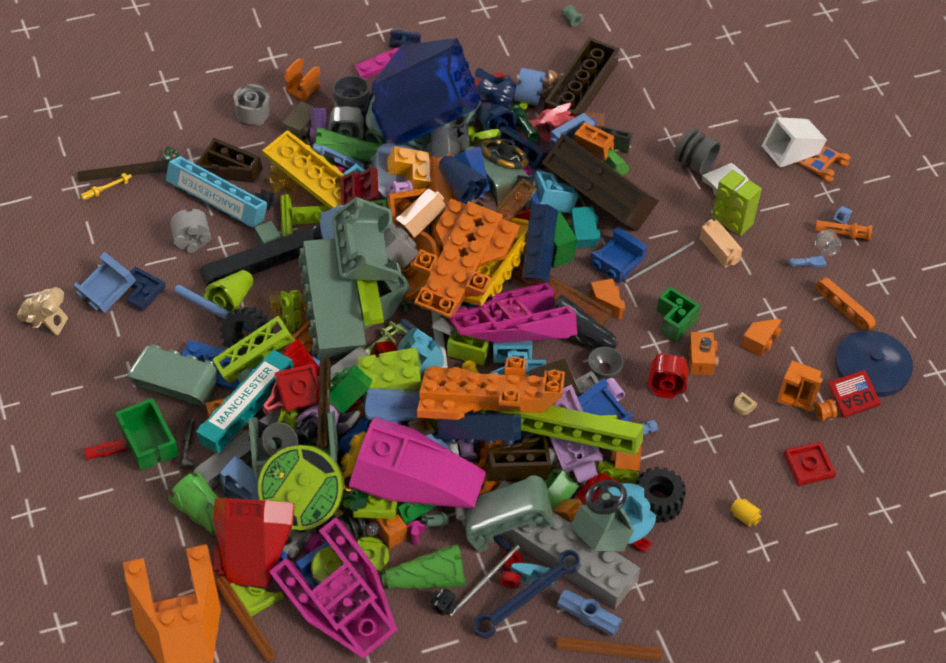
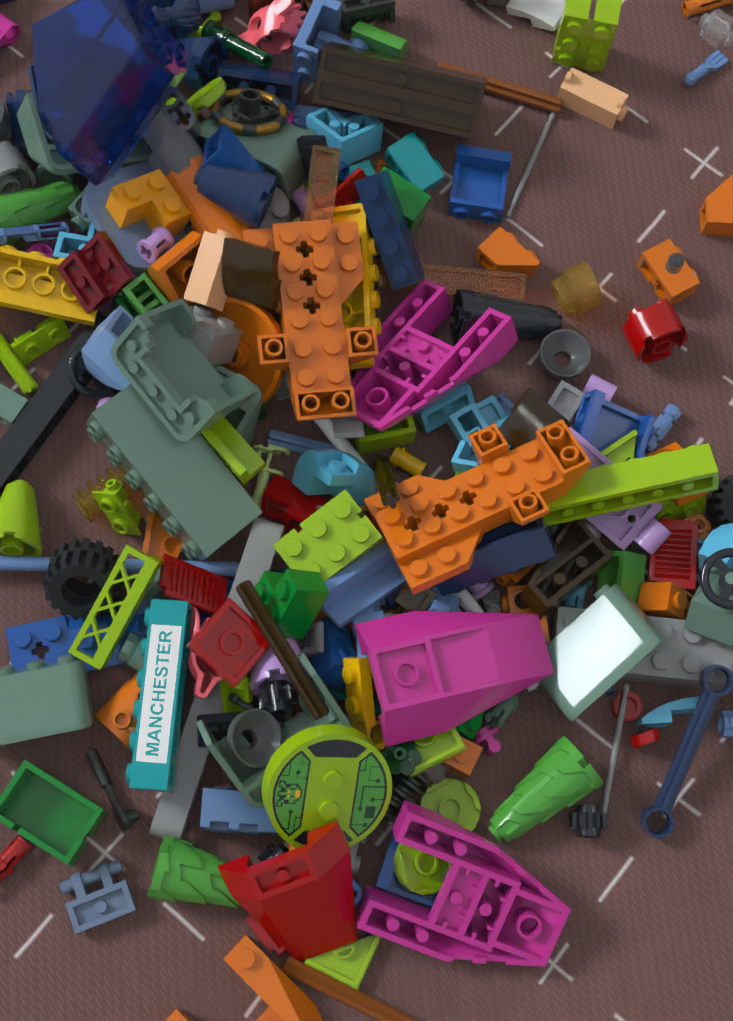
camera: 35 degrees left, 20 degrees up
dark pink plate [303,534,326,554] -> none
orange hinge [574,122,614,160] -> none
green brick [656,286,701,342] -> none
none -> sand blue plate [59,859,137,935]
none -> dark brown slope [222,237,282,310]
none -> dark brown axle [372,453,400,509]
none -> dark orange axle [437,61,563,114]
none -> clear yellow piece [551,261,603,316]

